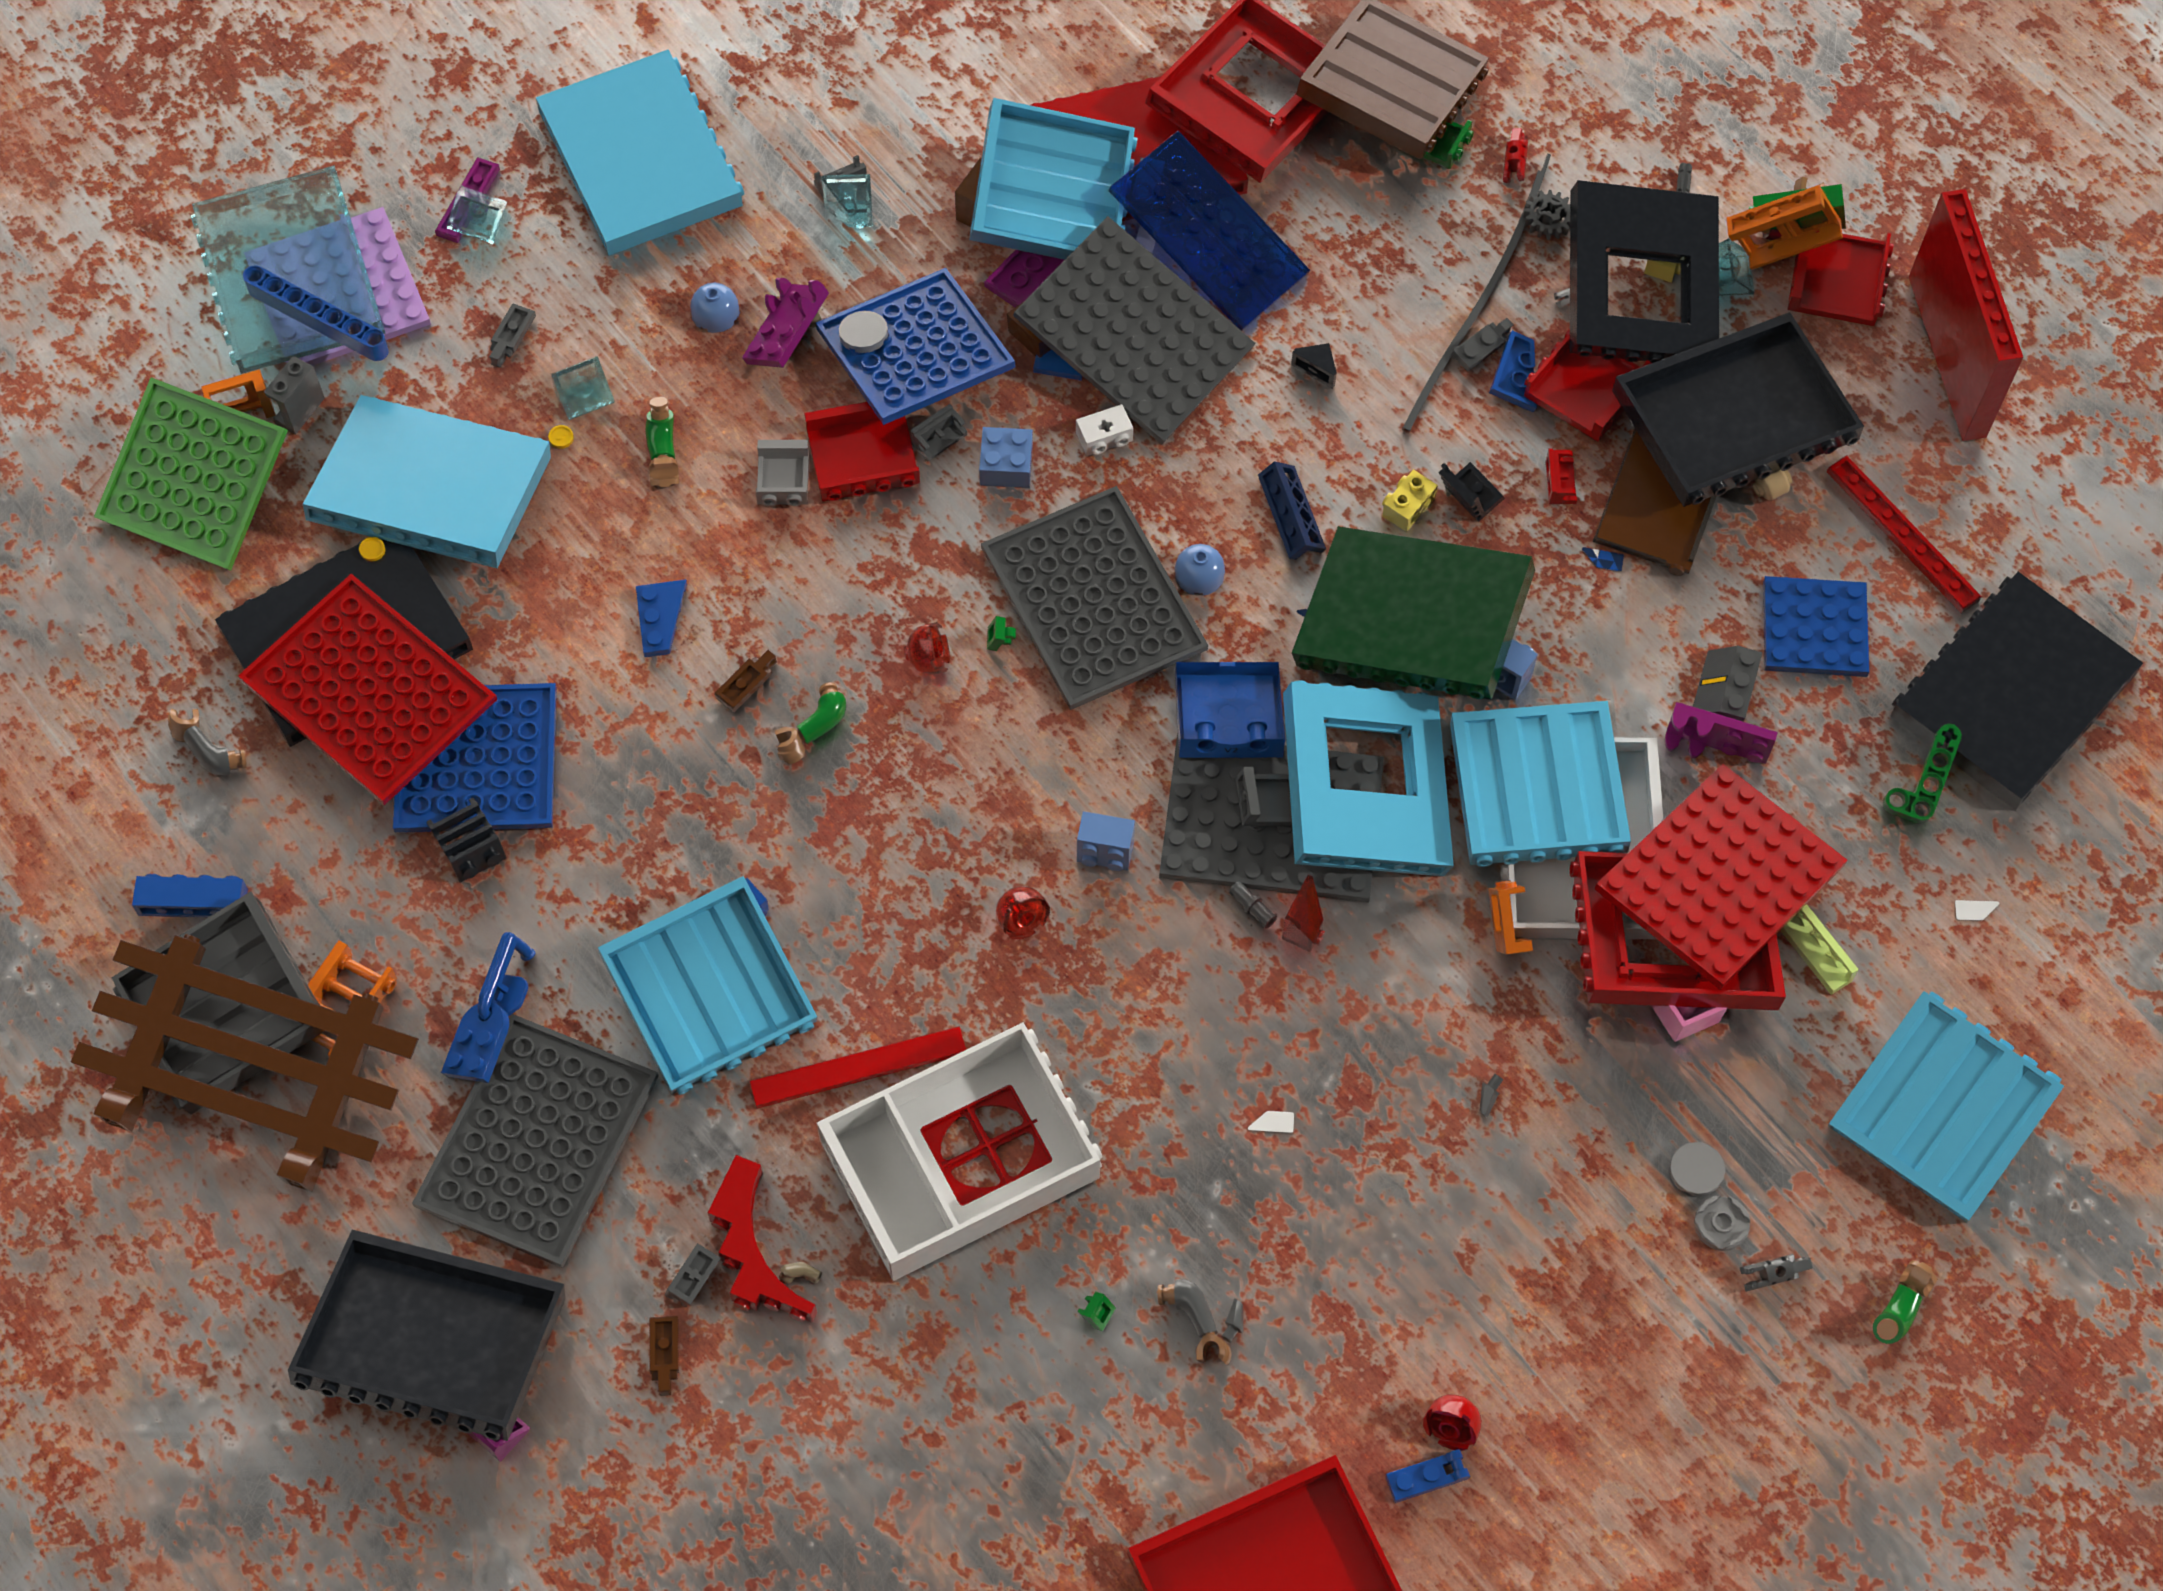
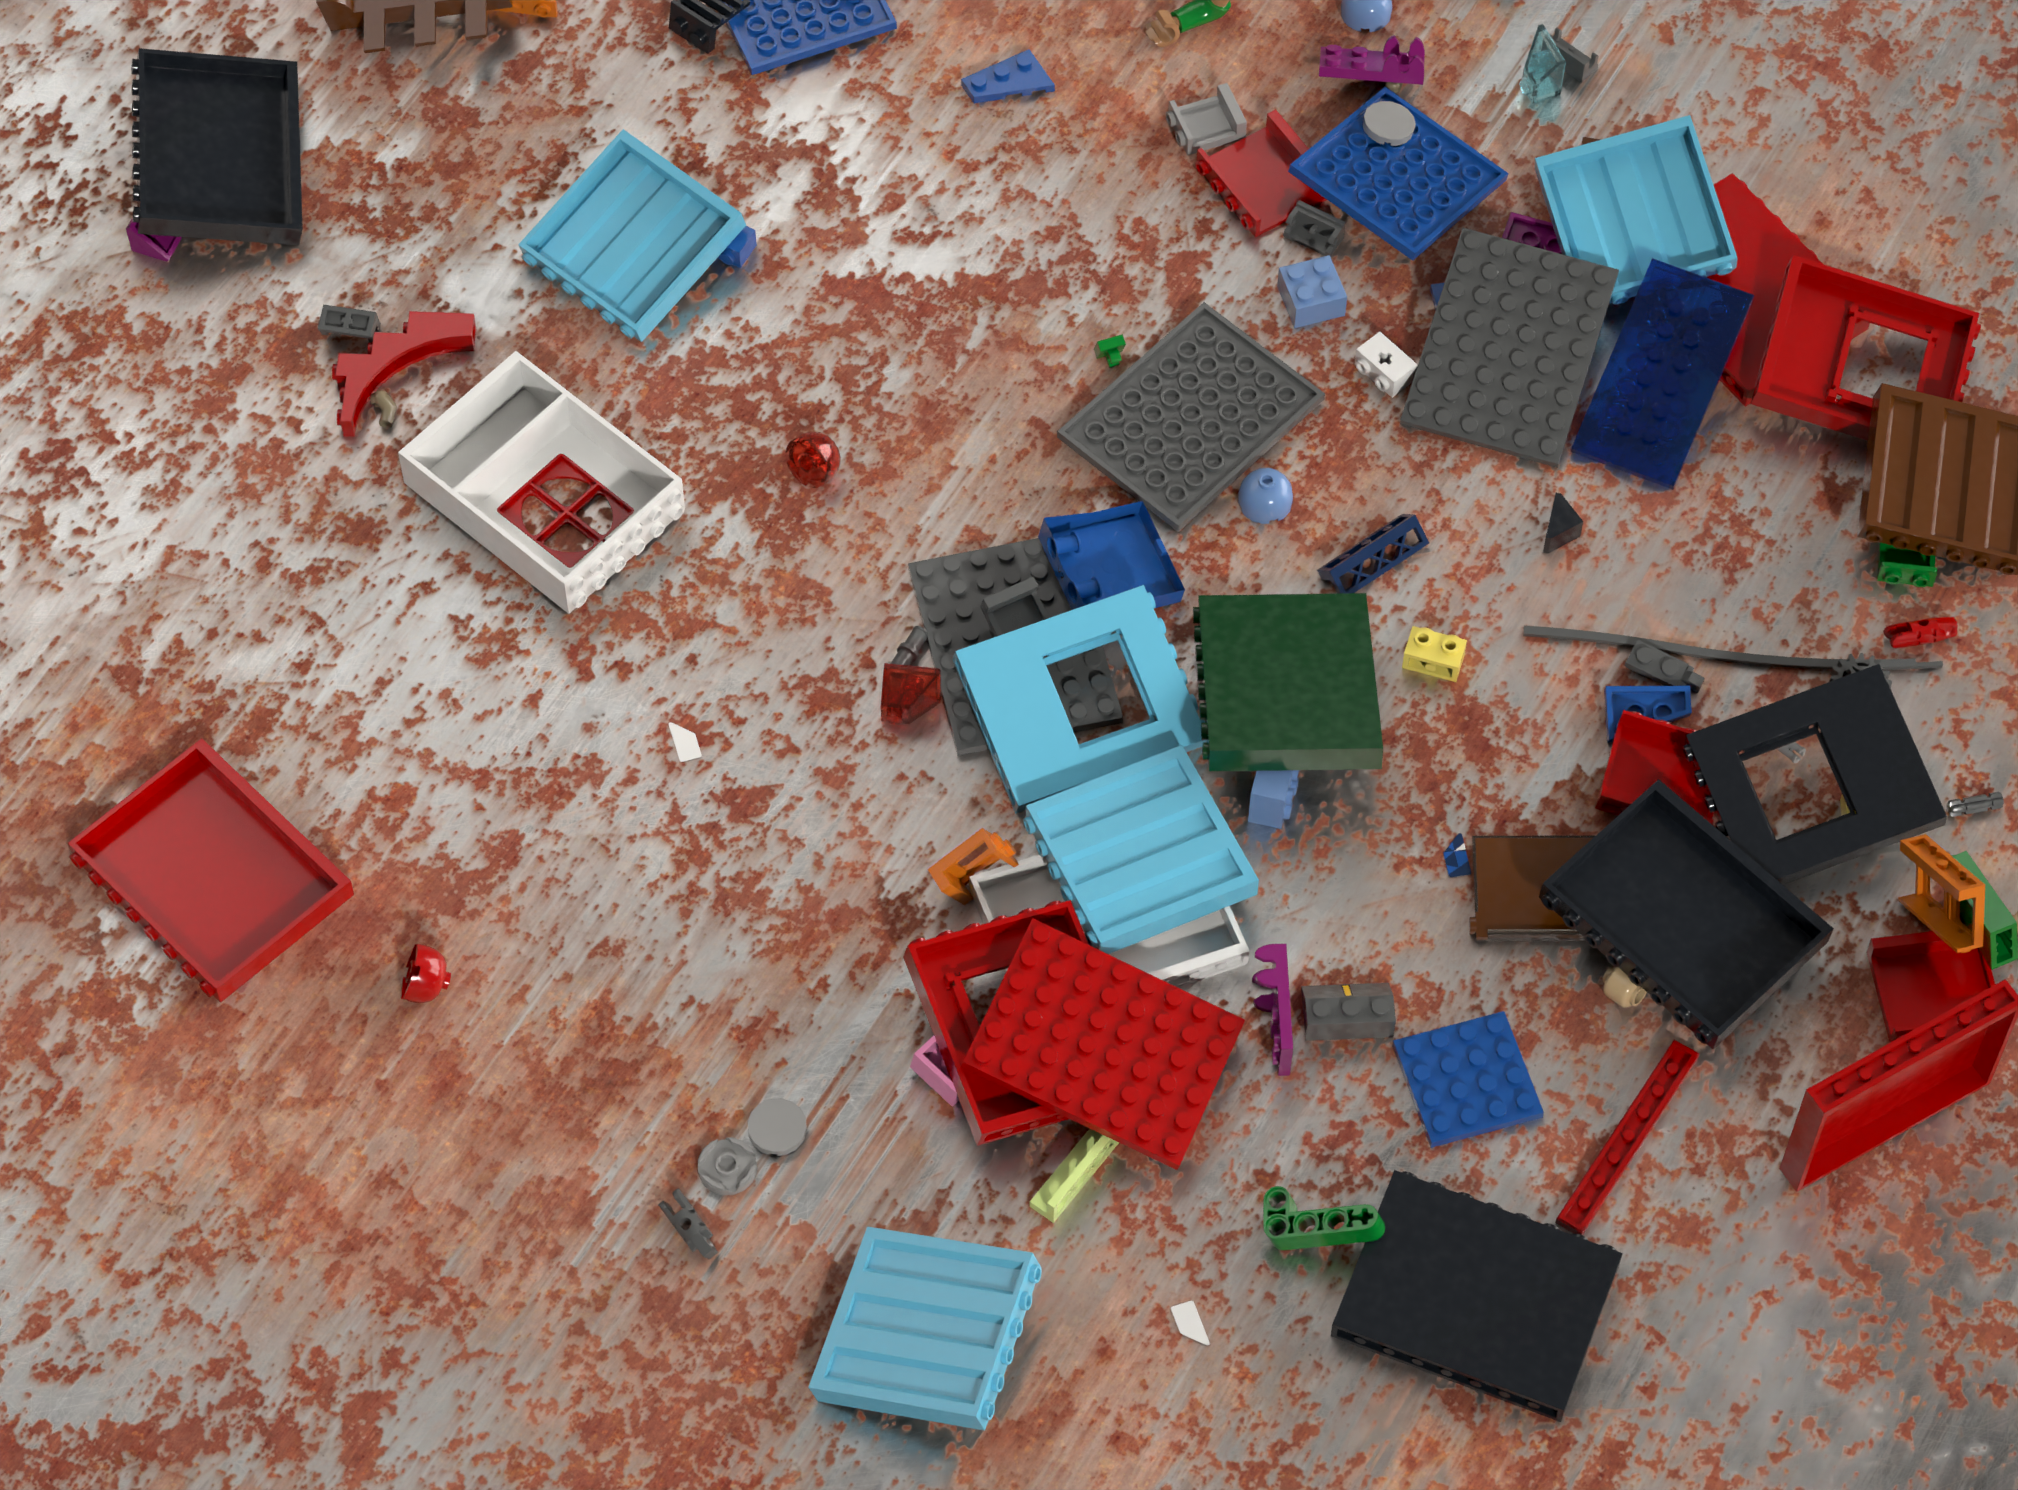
camera: 70 degrees right, 5 degrees down
dark grey plate [412,1014,659,1268] -> none
blue plate [441,932,536,1083] -> none
reddish brown hinge [649,1316,679,1396] -> none
reddish brown hinge [714,650,777,713] -> none
red tile [750,1026,966,1109] -> none
piece [775,682,847,764] -> none
clear red cylinder [904,622,950,674] -> none
medium blue brick [1077,811,1135,871] -> none
green tile [1078,1291,1116,1332] -> none
piece [1157,1279,1232,1365] -> none
dark grey bar [1221,1298,1244,1343] -> none
blue plate [1385,1449,1470,1503] -> none
black plate [1438,462,1505,522] -> none
dark grey bar [1480,1074,1504,1118] -> none
red hinge [1545,448,1577,504] -> none
clear light blue slope [1719,238,1755,296] -> none
piece [1873,1260,1938,1344] -> none

